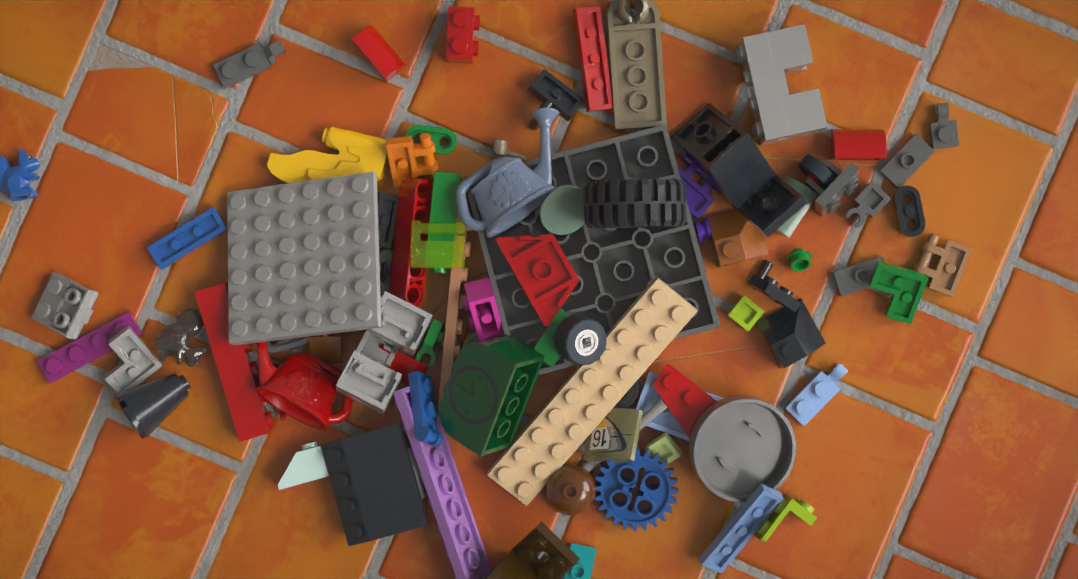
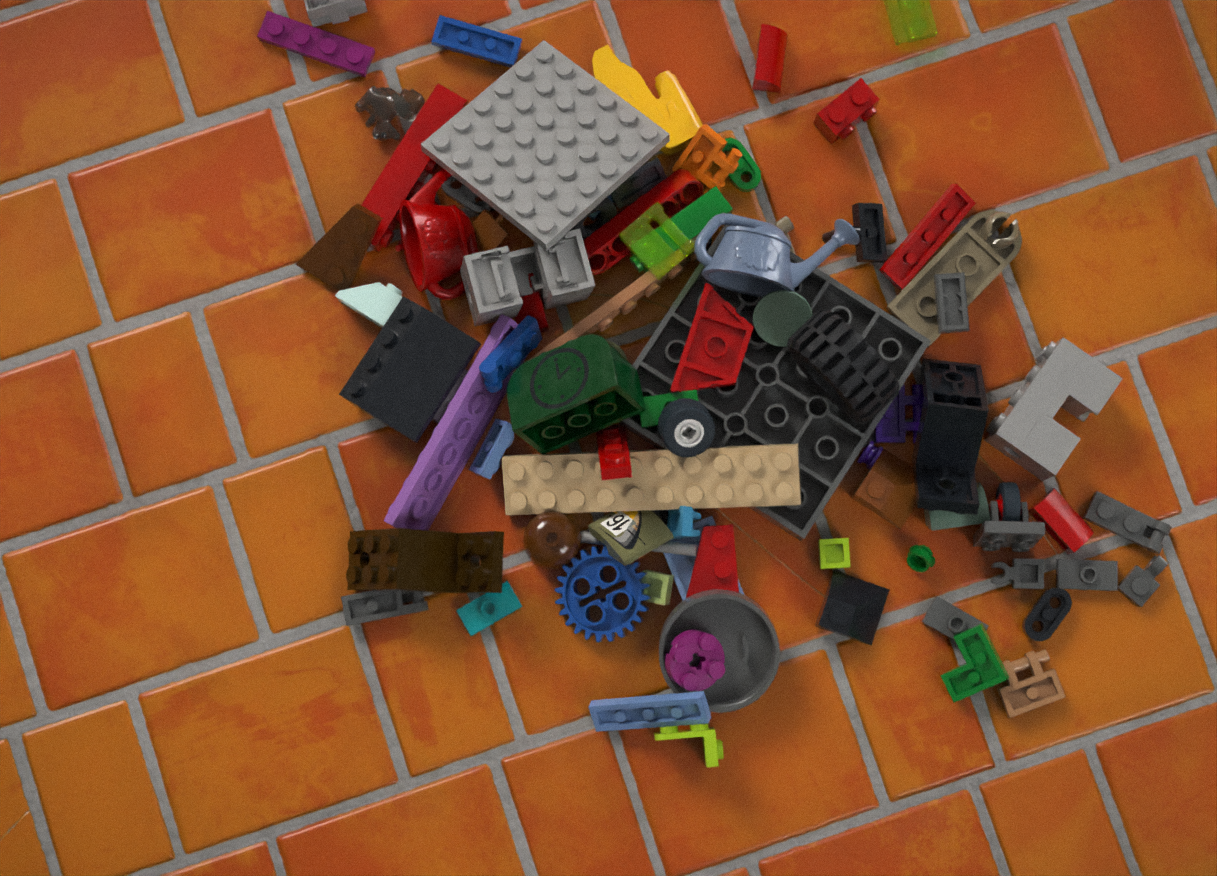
camera: 50 degrees right, 5 degrees down
light grey plate [104,325,162,394] -> none
black cone [115,373,191,439] -> none
green plate [416,319,445,366] -> none
dark pink brick [462,277,505,341] -> none
black plate [748,260,801,312] -> none
light blue plate [784,363,848,426] -> none
none -> reddish brown wing [295,203,382,291]
none -> medium blue plate [469,419,514,479]
none -> red plate [596,424,632,480]
none -> magenta plate [665,630,725,691]
none -> dark azure tile [667,506,701,540]
none -> dark grey plate [934,272,969,334]
none -> dark grey plate [1083,491,1172,554]

